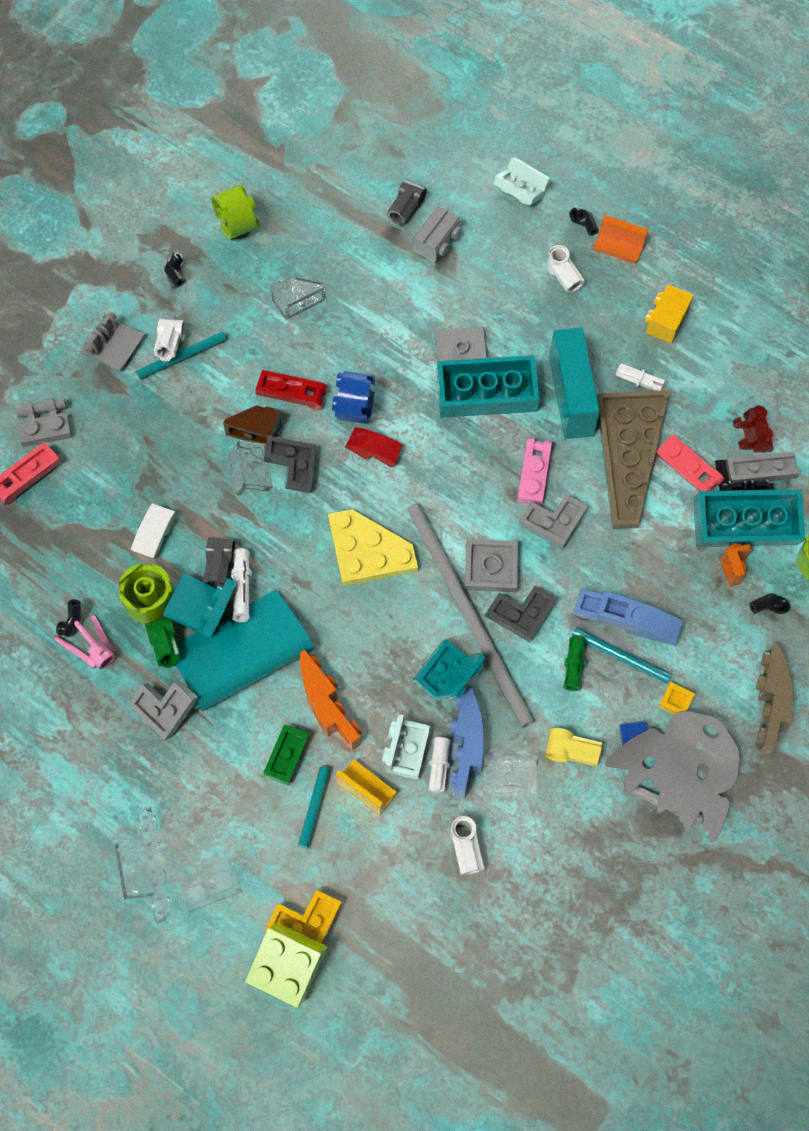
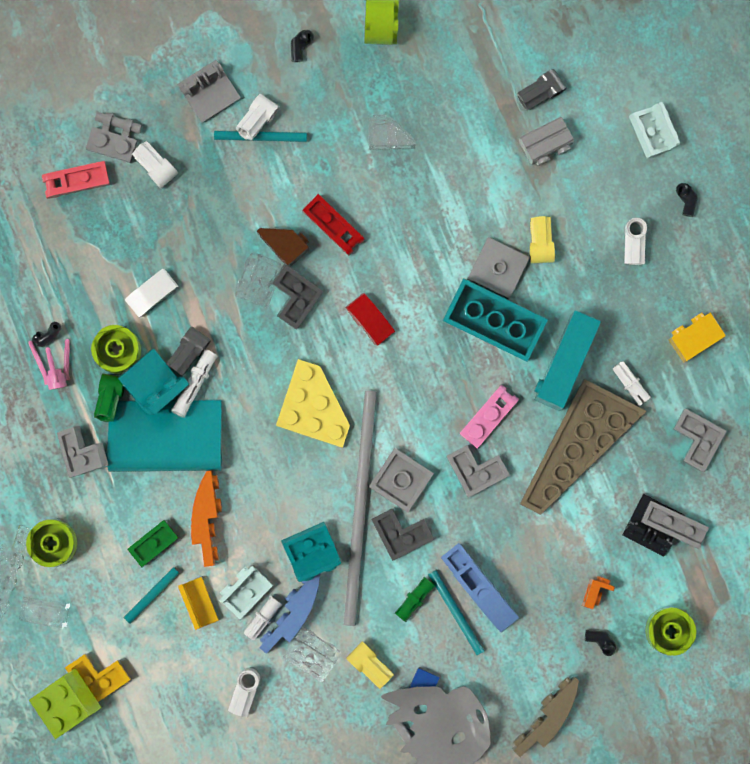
camera: 30 degrees right, 20 degrees up
blue brick [332,371,375,424] -> none
orange panel [593,215,649,264] -> none
coral plate [656,434,725,491] -> none
yellow plate [658,682,695,715] -> none
teal brick [693,489,805,547] -> none
clear red piece [733,405,774,453] -> none
none -> lime brick [26,520,77,567]
none -> white piece [132,141,178,189]
none -> light yellow piece [530,216,555,264]
none -> light grey plate [673,408,726,472]

